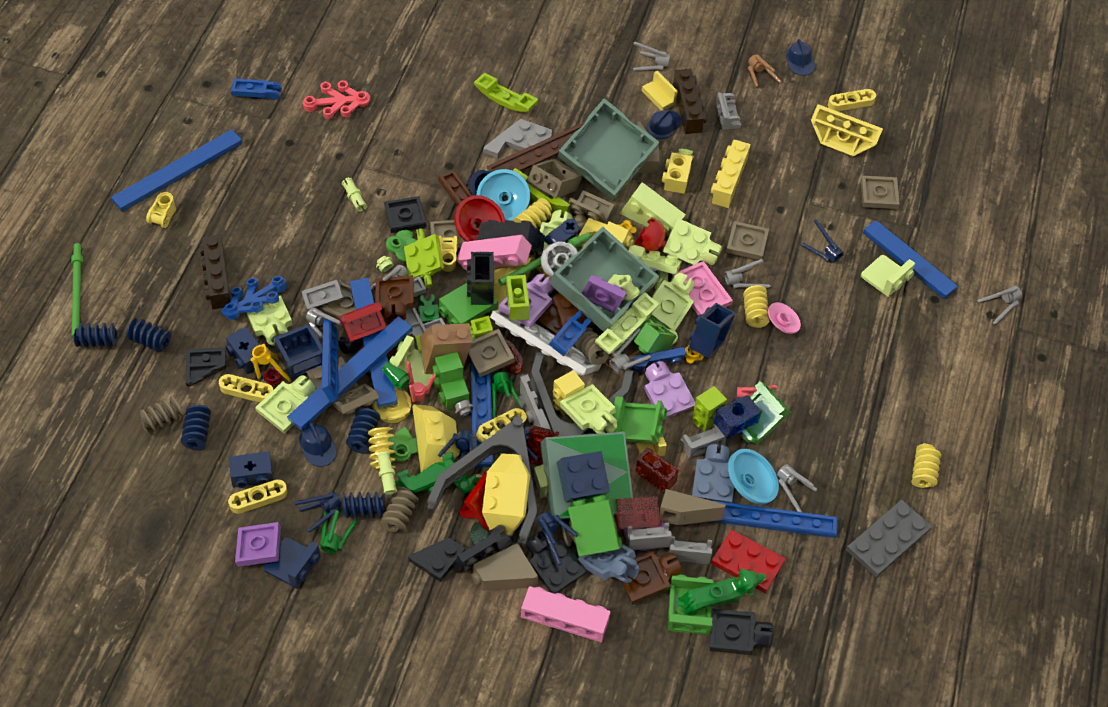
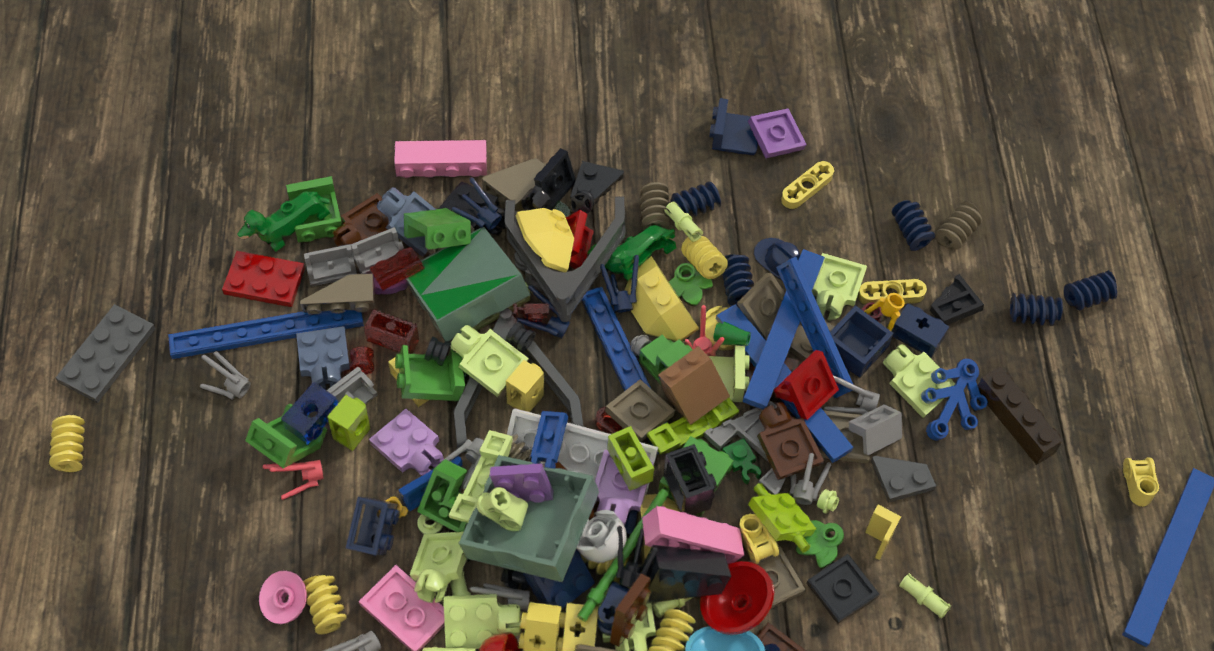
camera: 160 degrees right, 5 degrees up
bright green bar [71,243,83,338] -> none
dark blue brick [229,451,273,488] -> none
dark blue plant [294,492,341,533] -> none
green plant [319,510,357,554] -> none
light yellow beam [476,408,527,443] -> none
green plant [491,372,521,419] -> none
light grey wing [518,374,551,440] -> none
dark blue piece [557,451,610,502] -> none
black plate [709,609,773,655] -> none
medium azure dish [728,449,779,504] -> none
none -> clear red wheel [350,346,374,375]
none -> black wheel [424,336,451,366]
none -> black wheel [506,321,536,352]
none -> black wheel [570,190,595,214]
none -> reddish brown plate [610,574,651,647]
none -> black plant [616,526,658,588]
none -> light yellow panel [865,505,901,560]
none -> dark grey wing [871,456,936,503]

